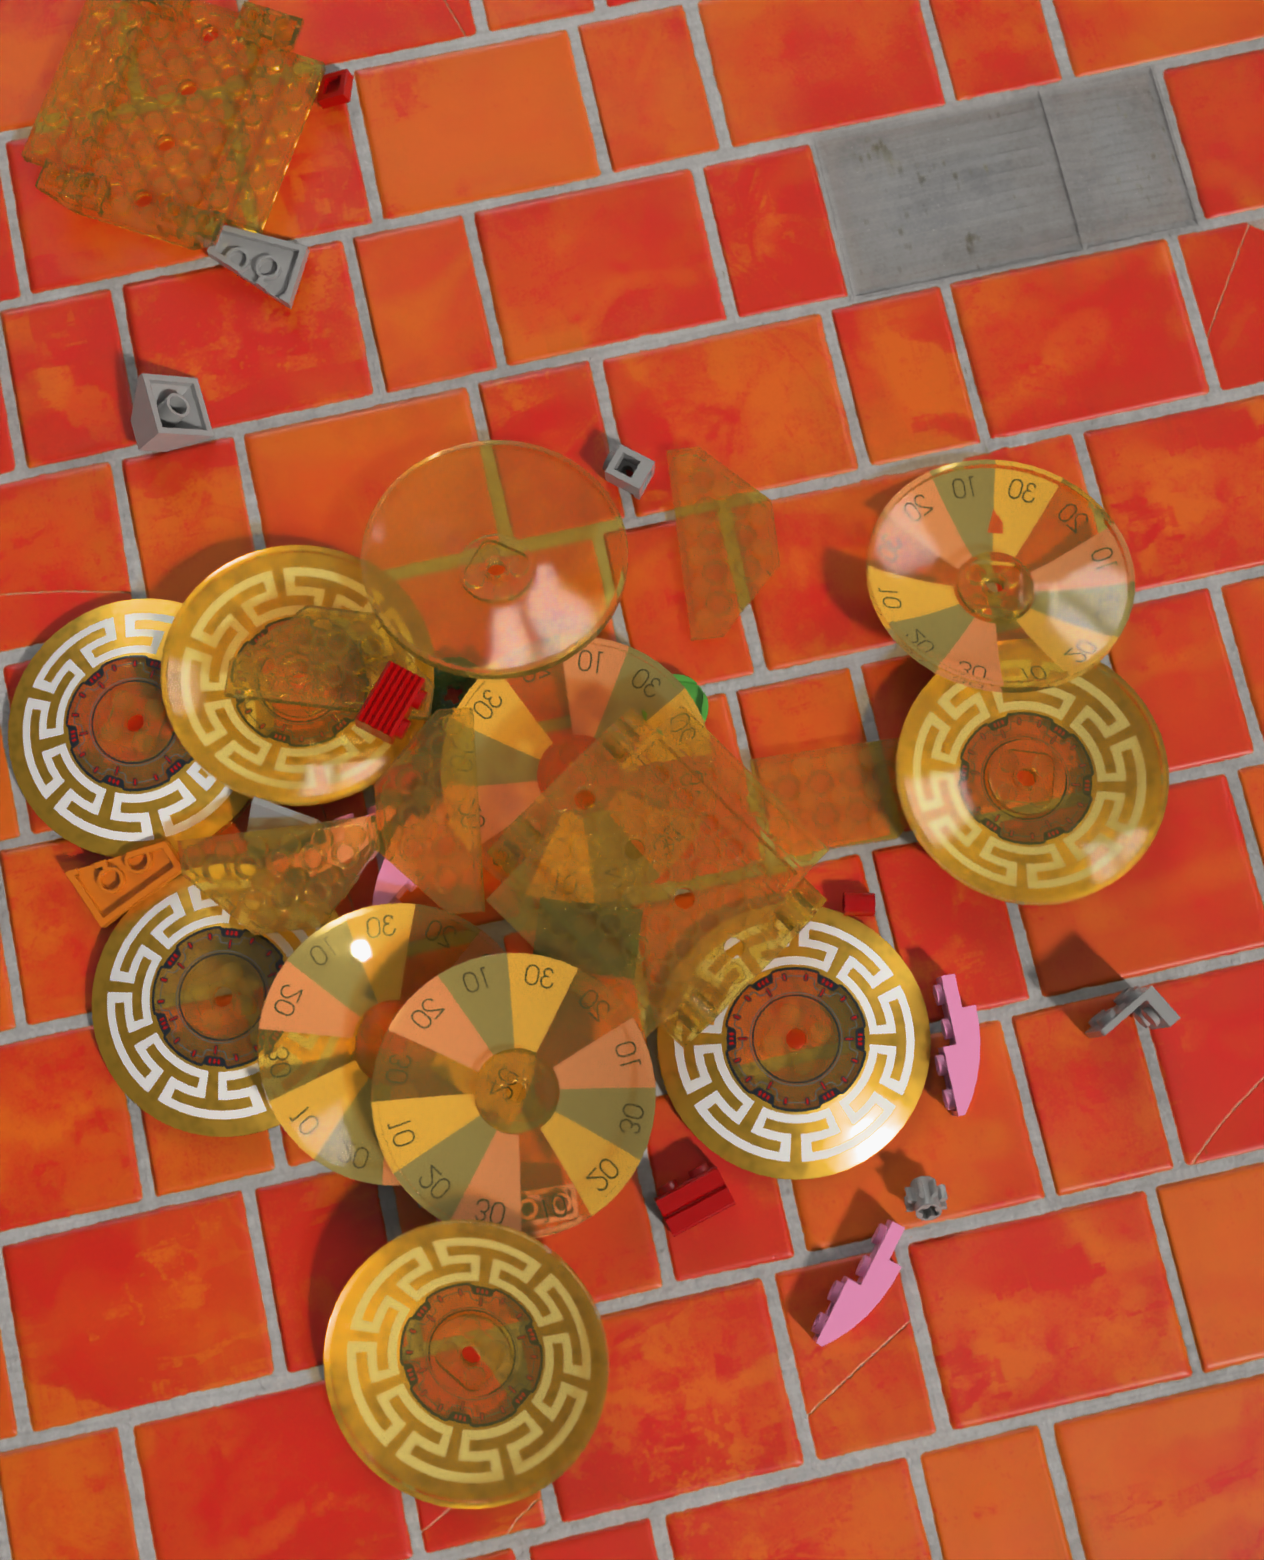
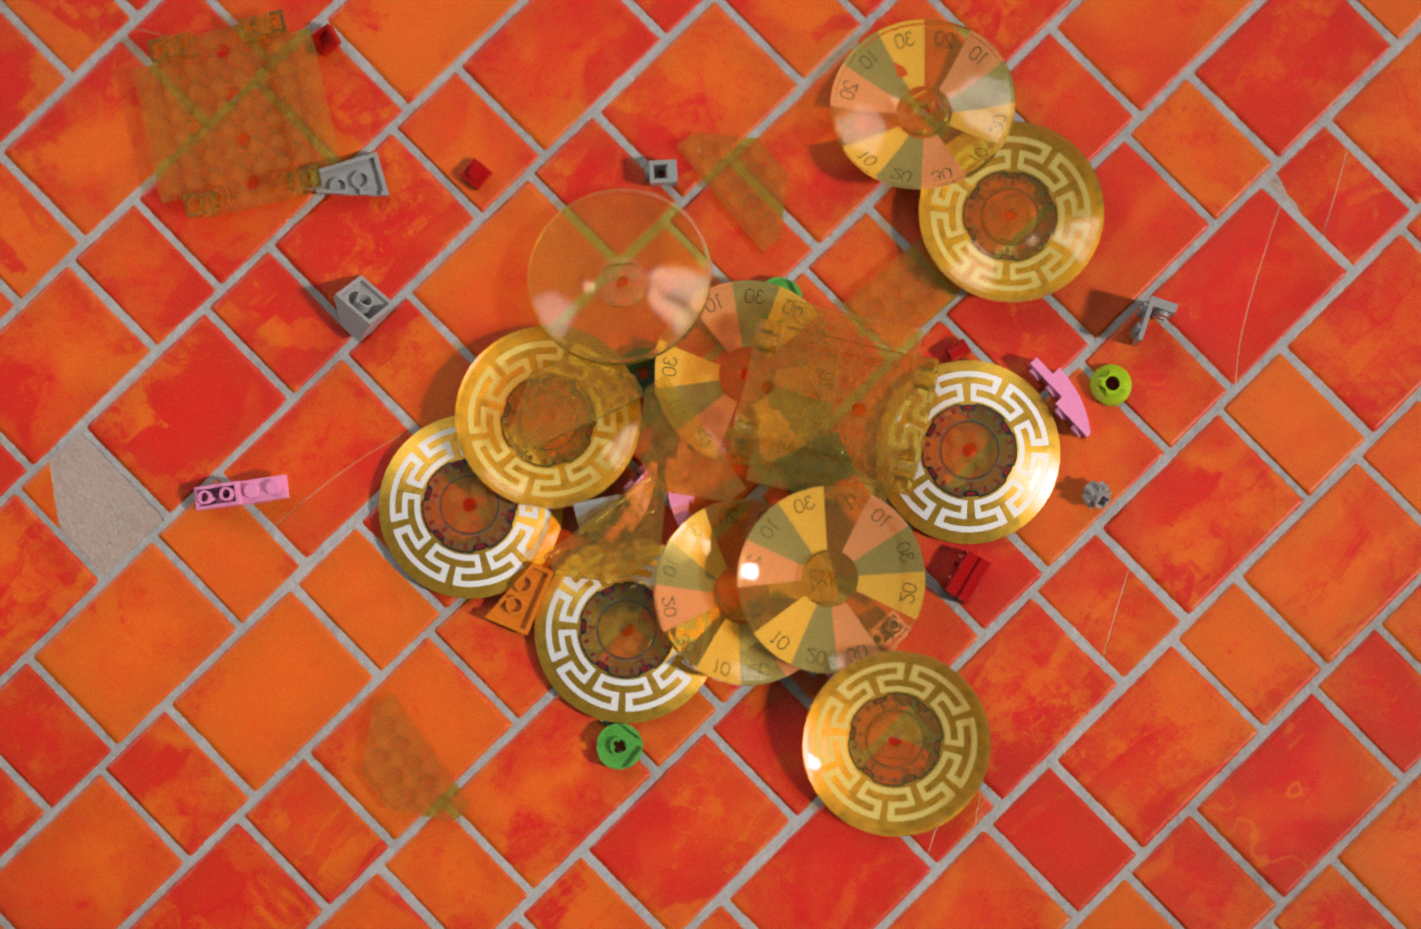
camera: 30 degrees left, 5 degrees up
red brick [355,661,428,745] -> none
bright pink slope [811,1219,905,1347] -> none
none -> red plate [460,158,493,191]
none -> bright green plate [597,723,643,769]
none -> lime piece [1089,364,1132,406]

